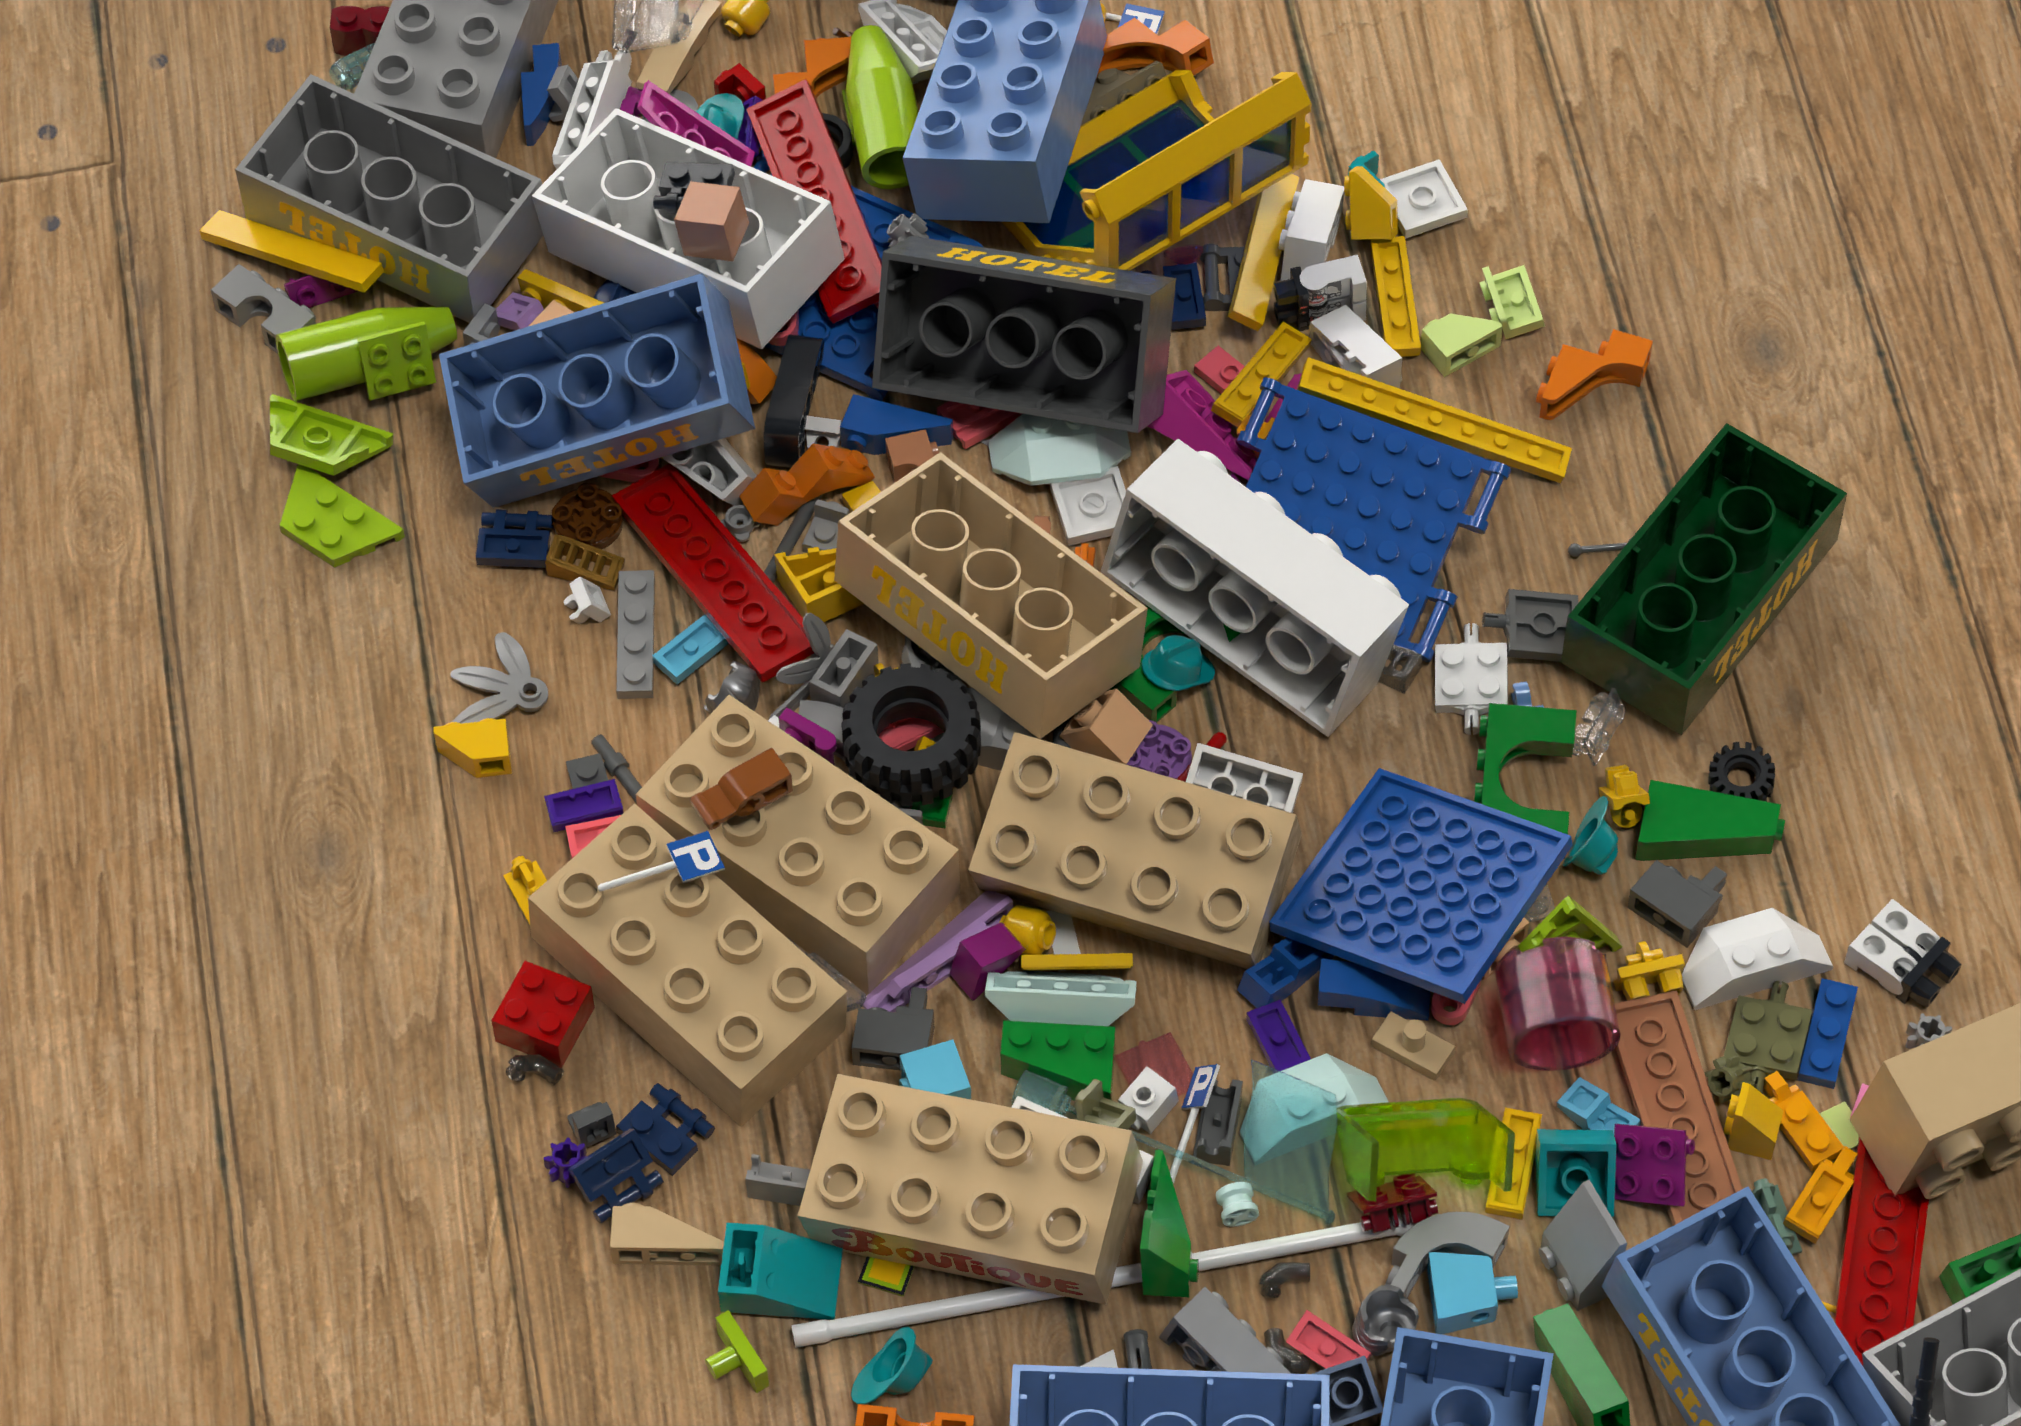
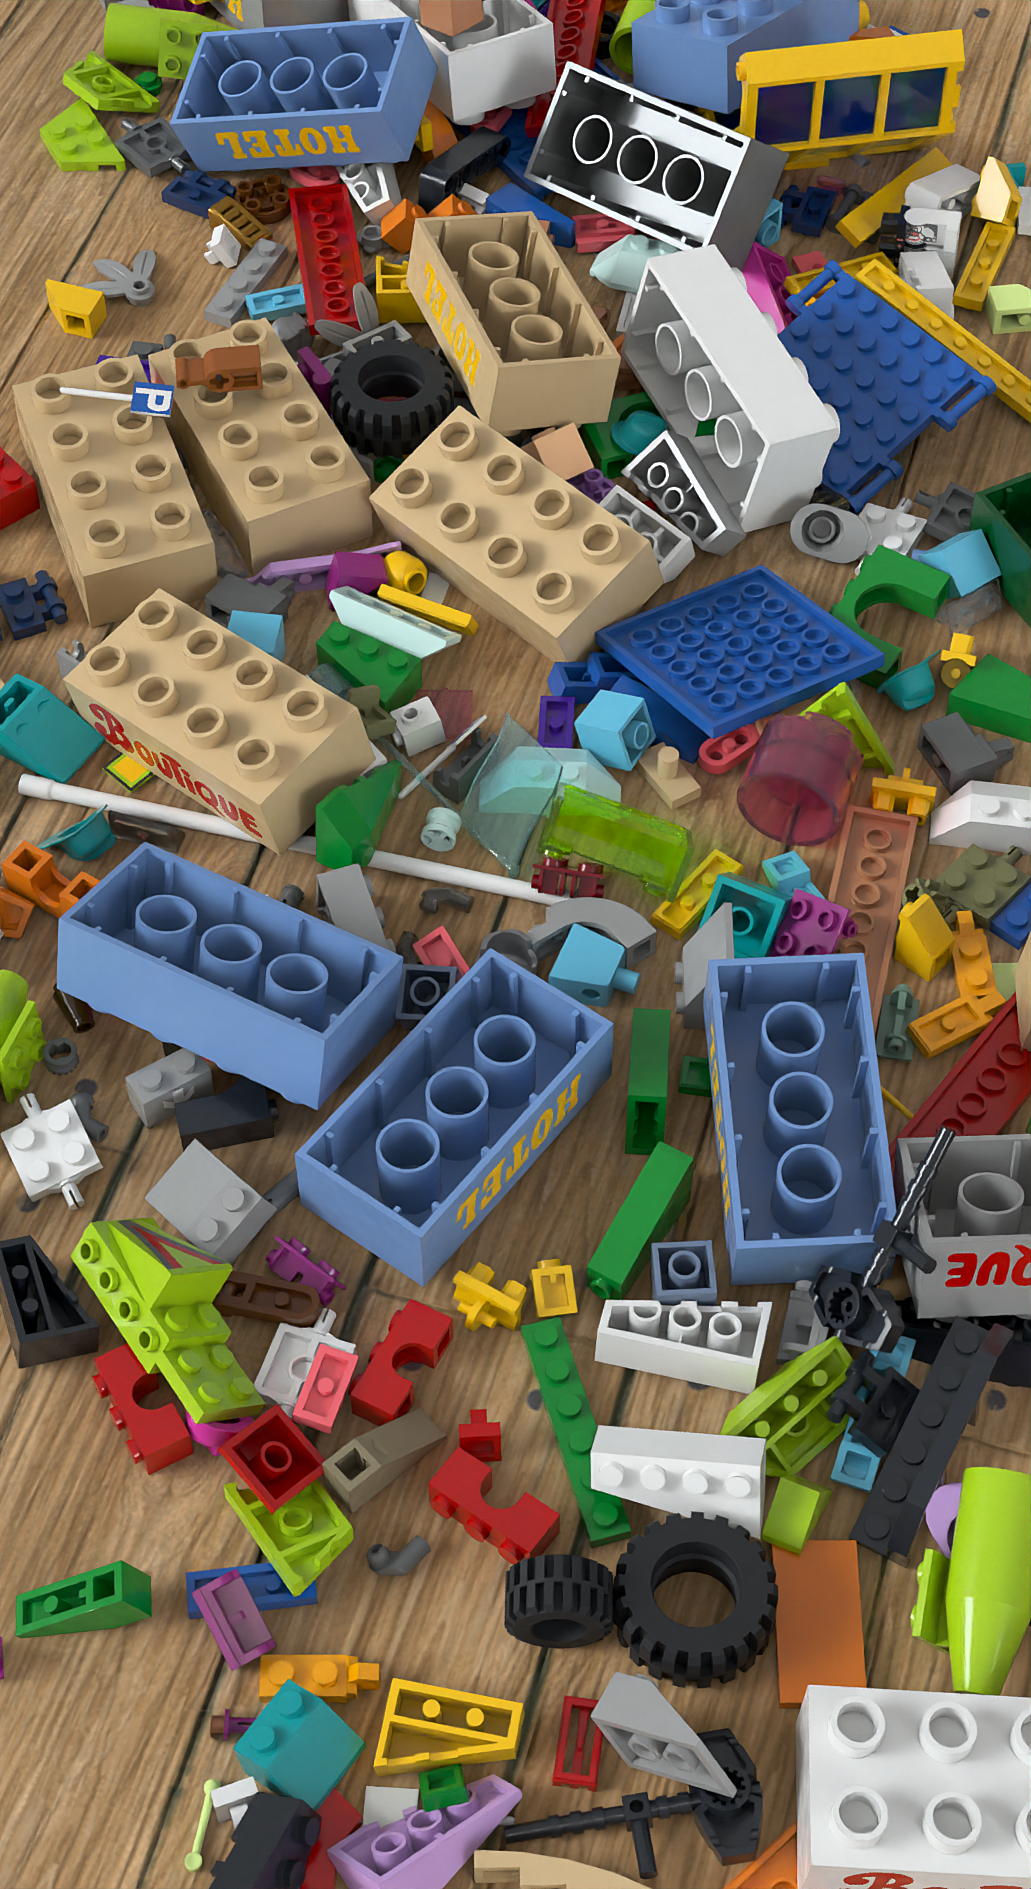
camera: 25 degrees right, 5 degrees down
none -> clear smoke slope [108,810,185,853]
none -> dark grey plate [115,117,191,178]
none -> green plate [134,72,163,97]
none -> medium azure head [574,689,656,771]
none -> light grey wedge [621,429,747,557]
none -> green tile [678,1055,712,1098]
none -> light grey piece [790,503,869,563]
none -> medium azure head [919,529,1002,599]

